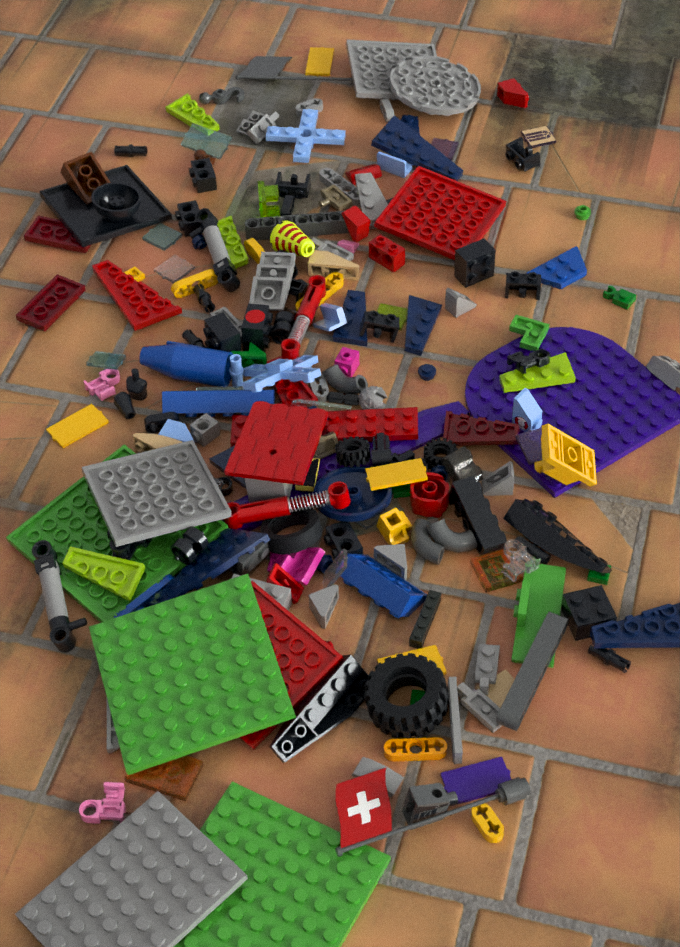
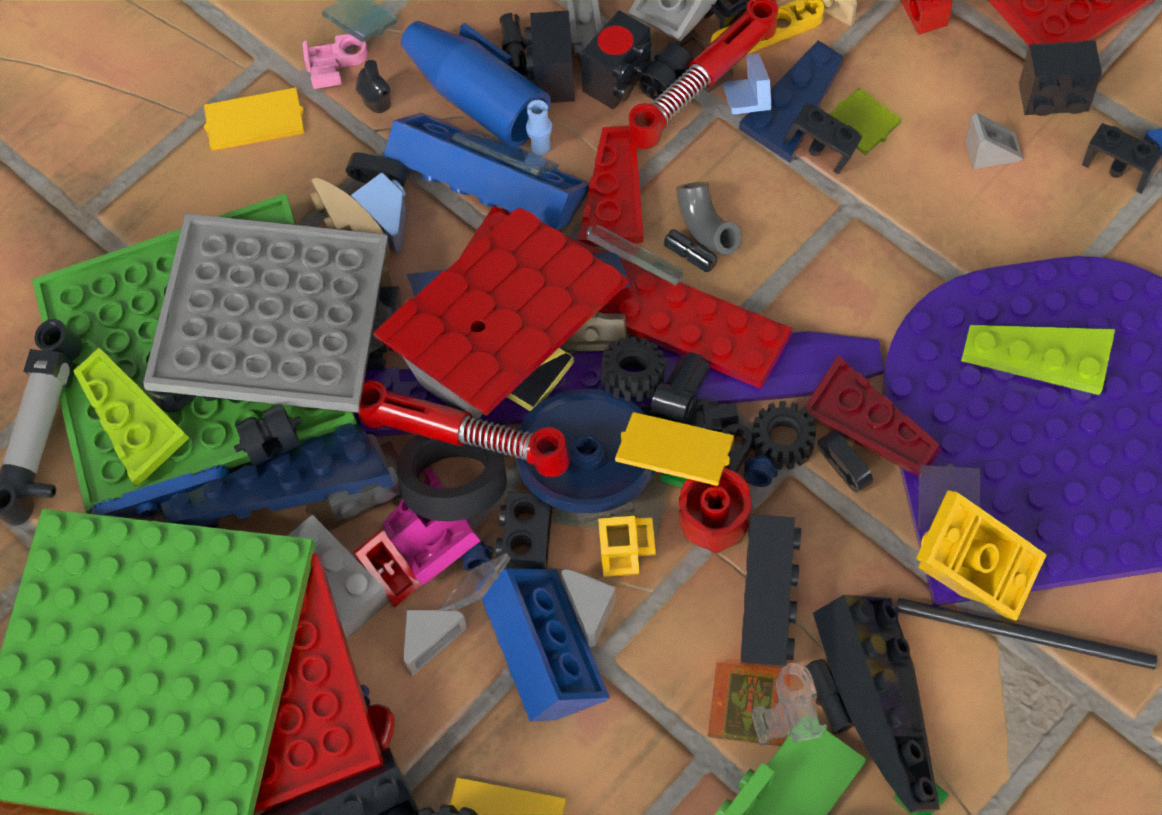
camera: 30 degrees right, 15 degrees up
black cone [114,392,136,419] -> none
light grey brick [190,413,220,447] -> none
green slope [231,342,267,368] -> none
light blue piece [242,355,321,393] -> none
light grey beam [309,373,329,403] -> none
dark pink brick [334,347,360,377] -> none
light grey piece [358,386,387,410] -> none
dark blue wing [404,295,442,356] -> none
pearl dark grey piece [409,590,442,649] -> none
dark grey cylinder [410,518,445,565] -> none
dark blue plate [418,364,436,381] -> none
dark grey cylinder [426,519,477,553] -> none
clear smoke brick [441,446,483,482] -> none
light grey slope [482,461,514,496] -> none
black piece [507,349,550,374] -> none
bright green plate [509,315,549,351] -> none
light blue slope [512,388,543,434] -> none
none -> black beam [817,430,873,493]
none -> black piece [896,597,1157,670]

